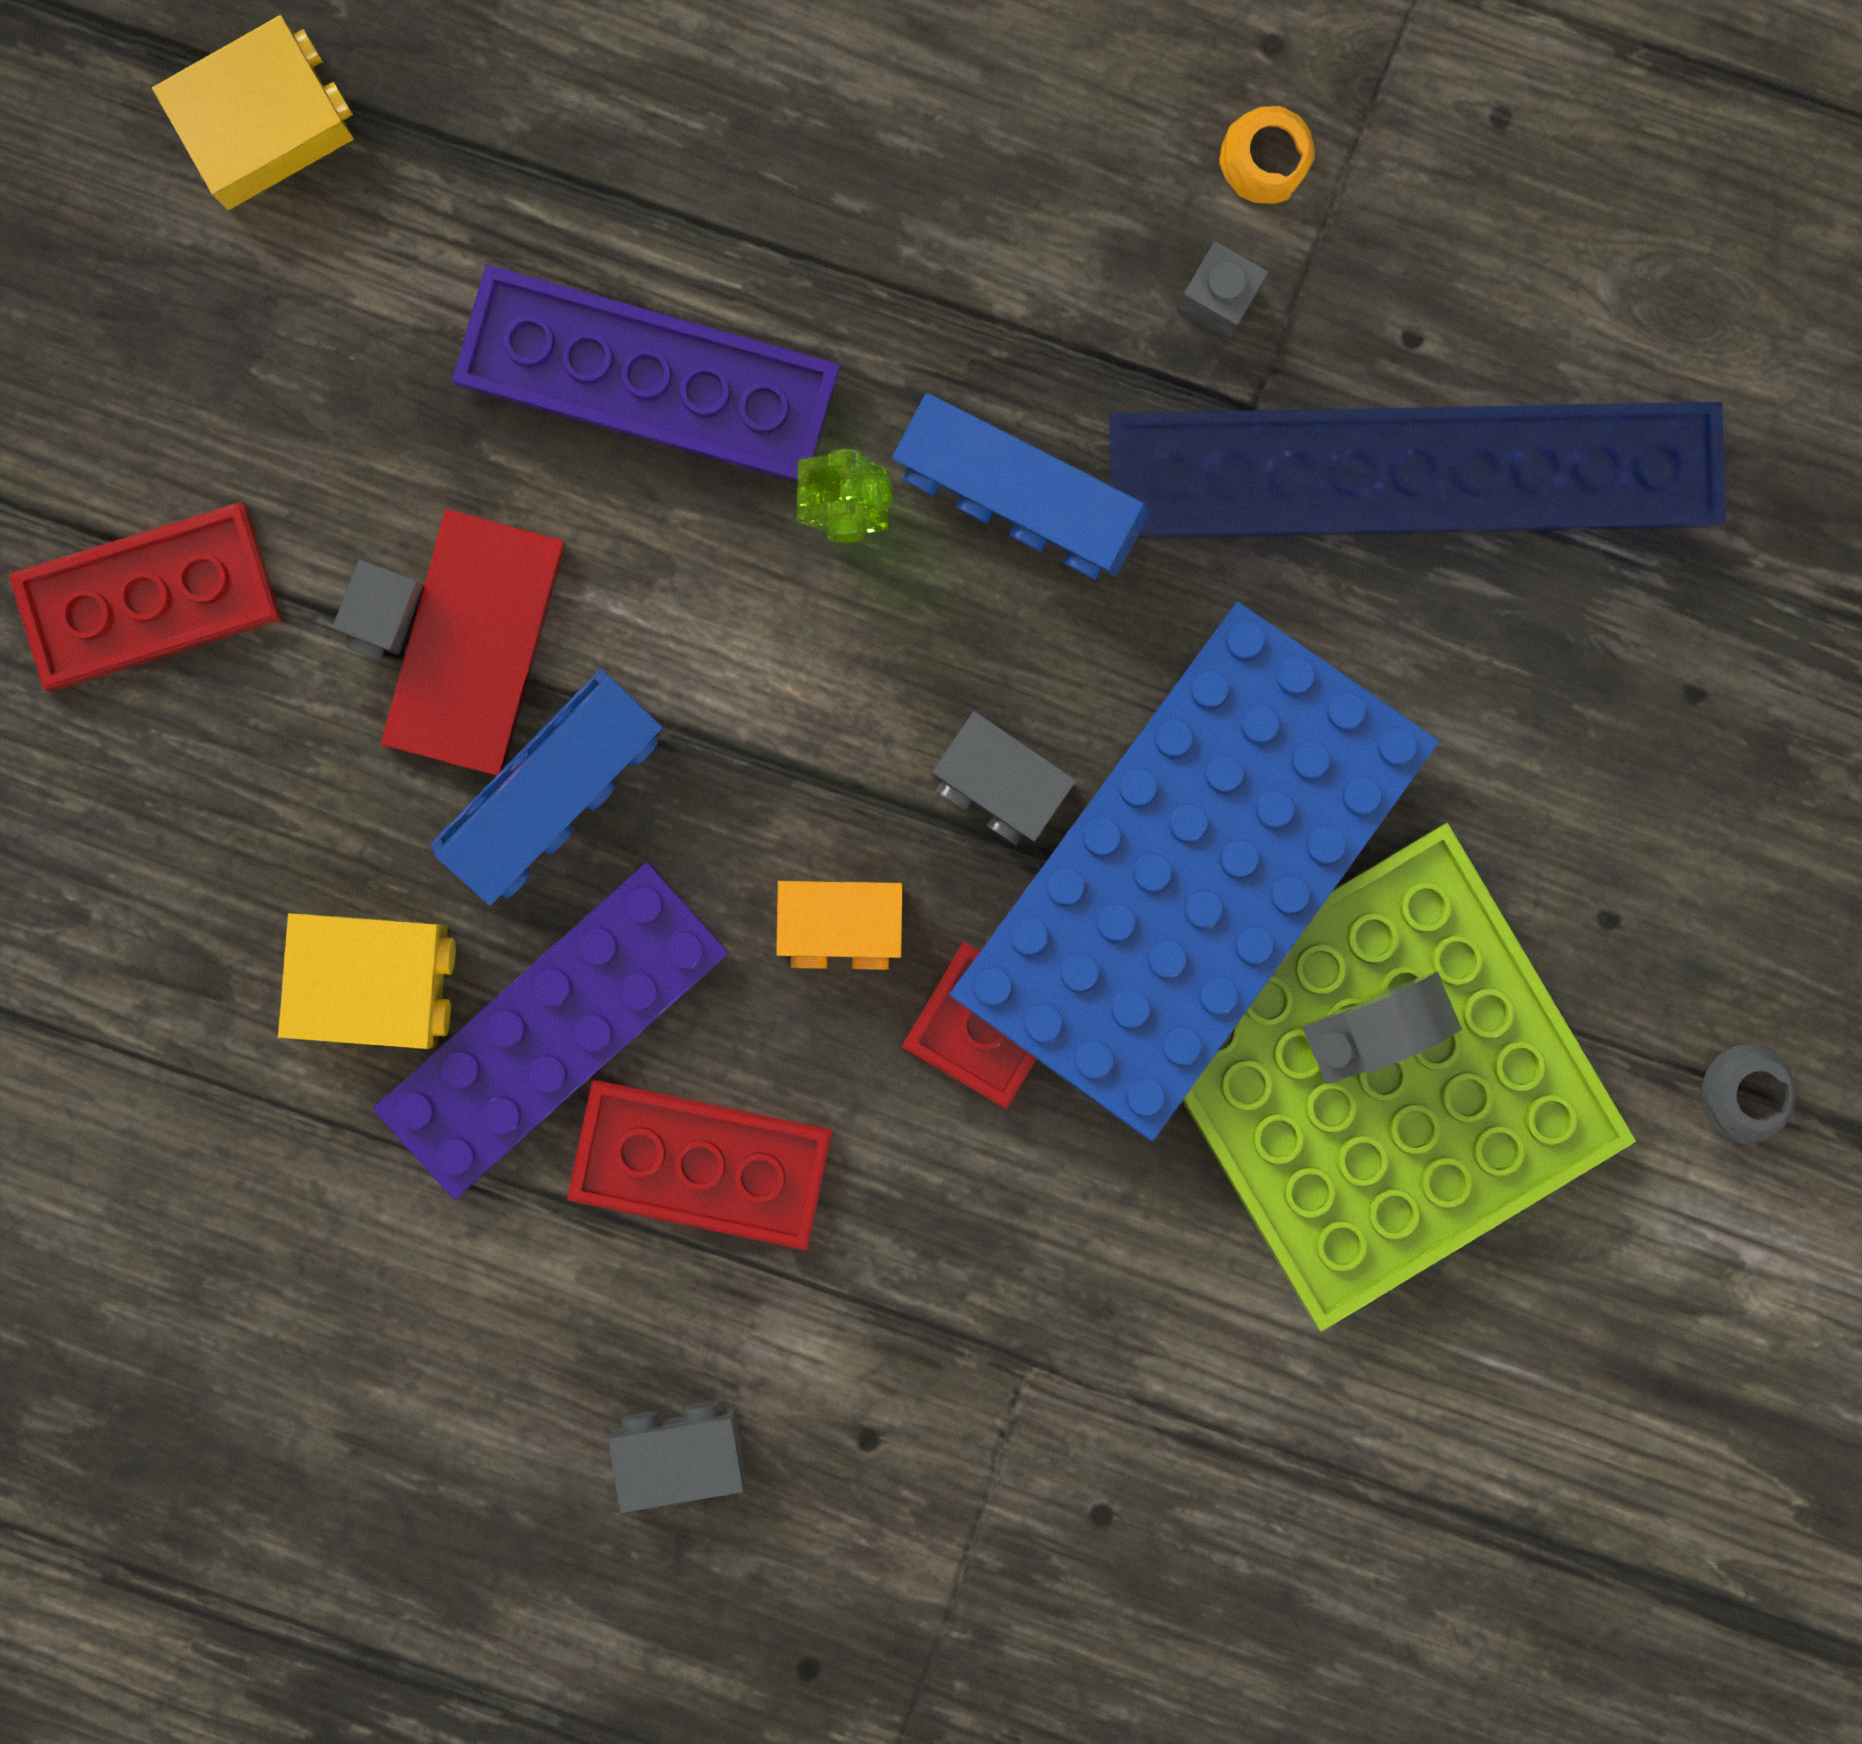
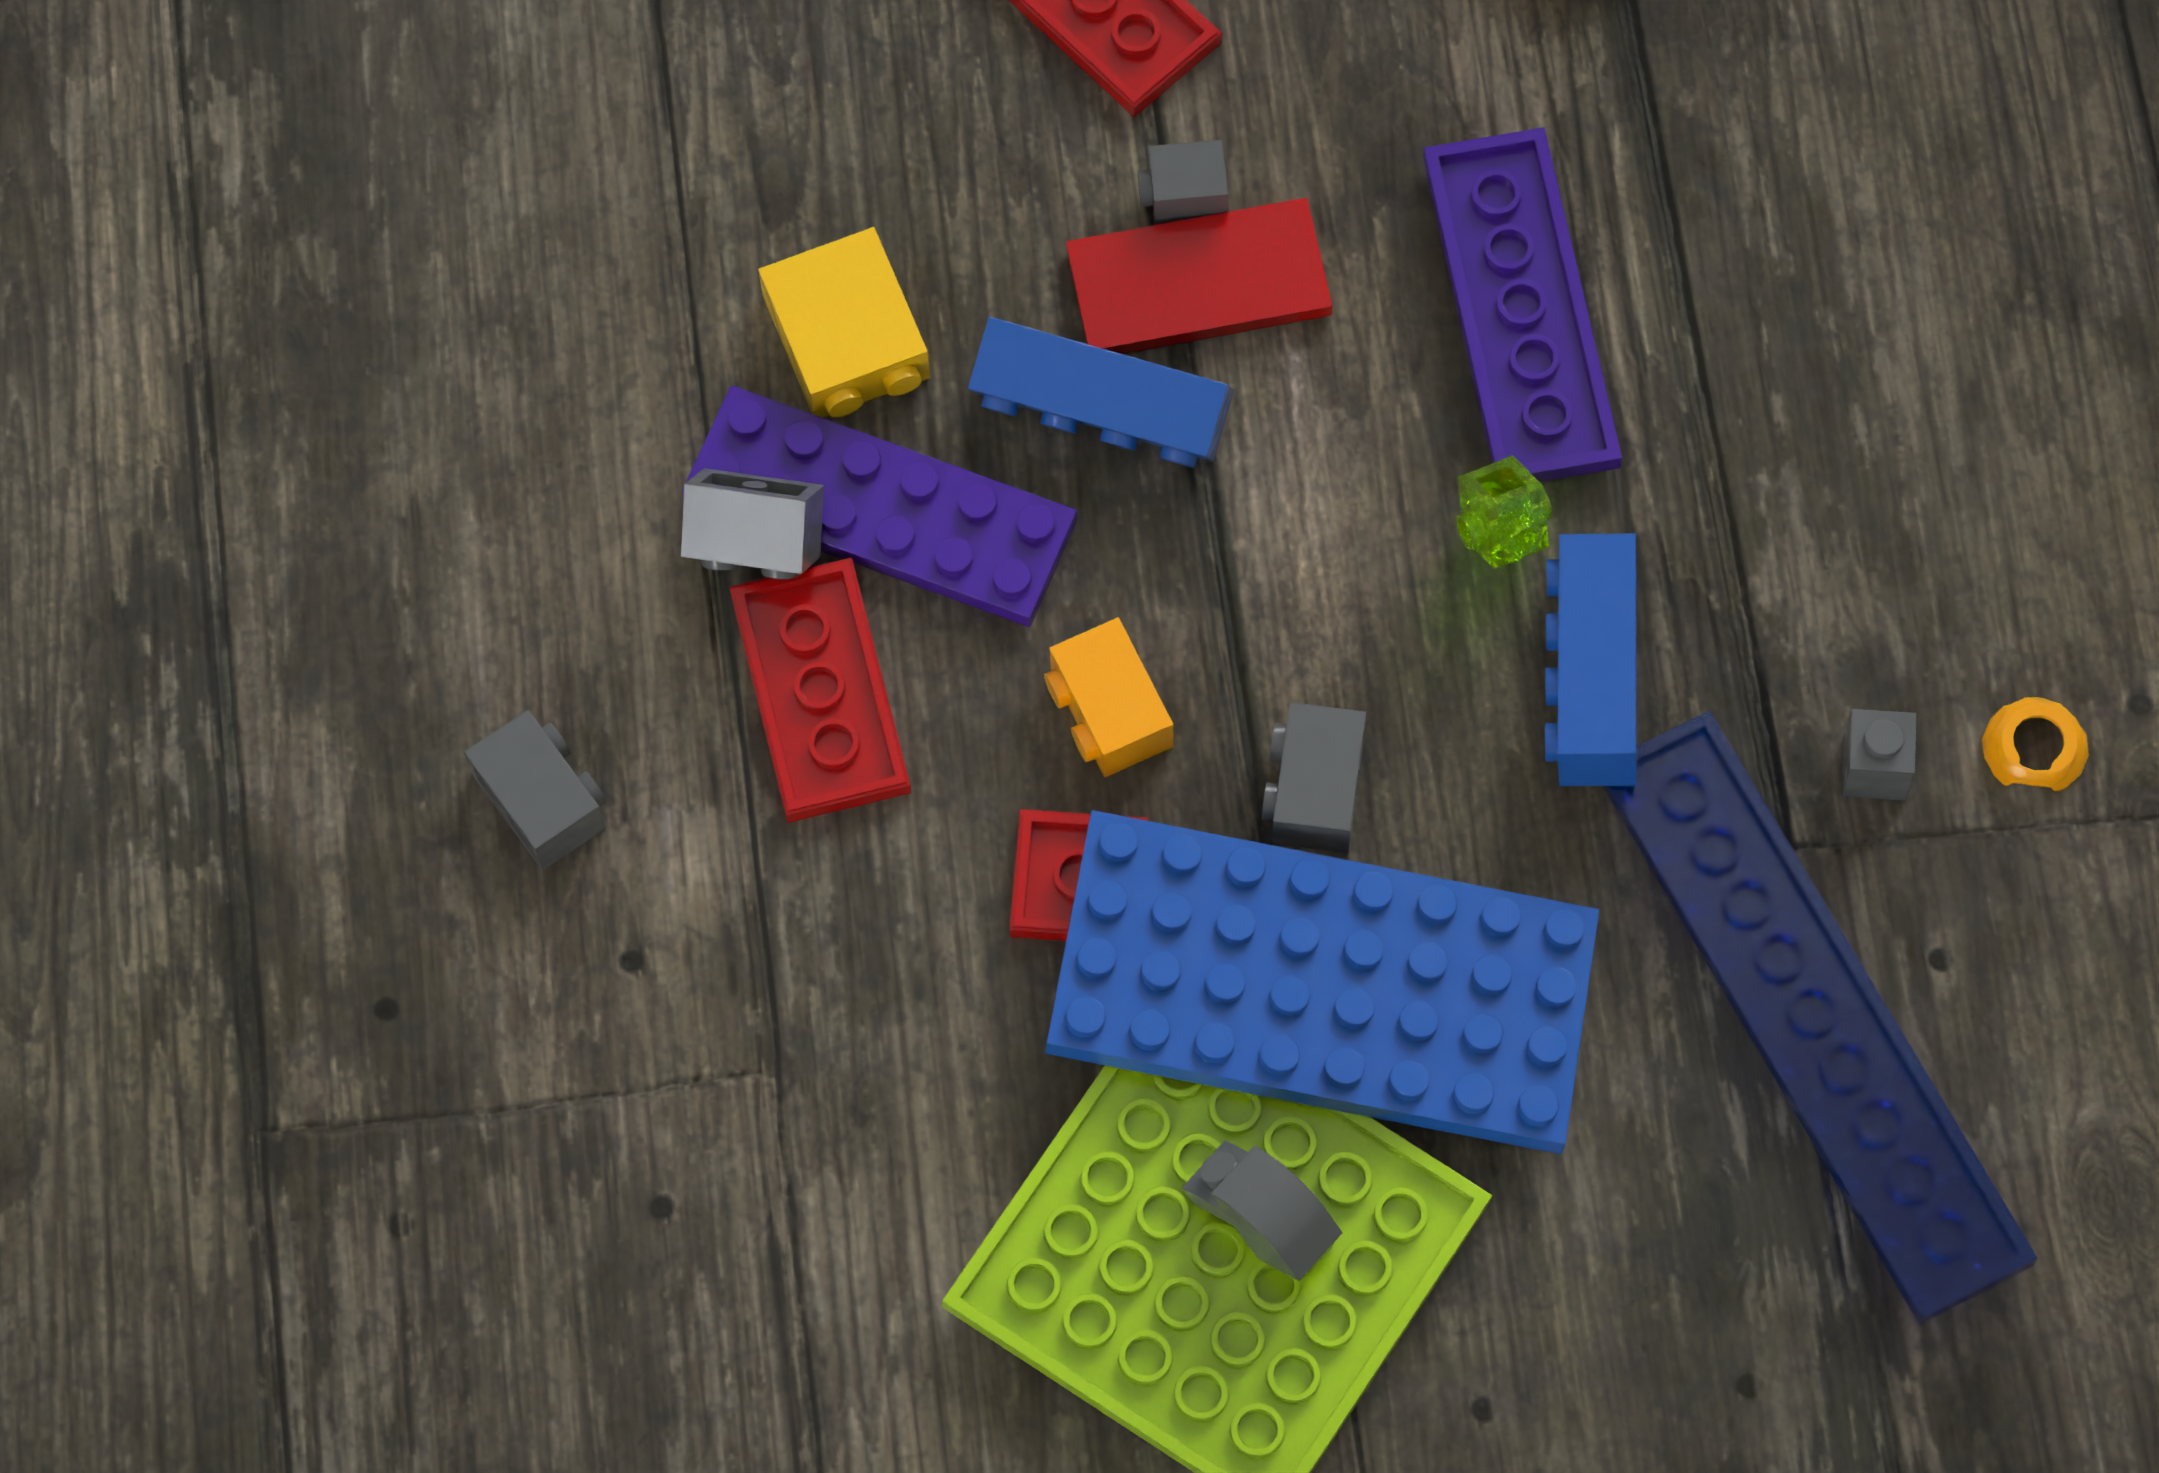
camera: 70 degrees right, 20 degrees down
none -> brick [681,468,824,579]

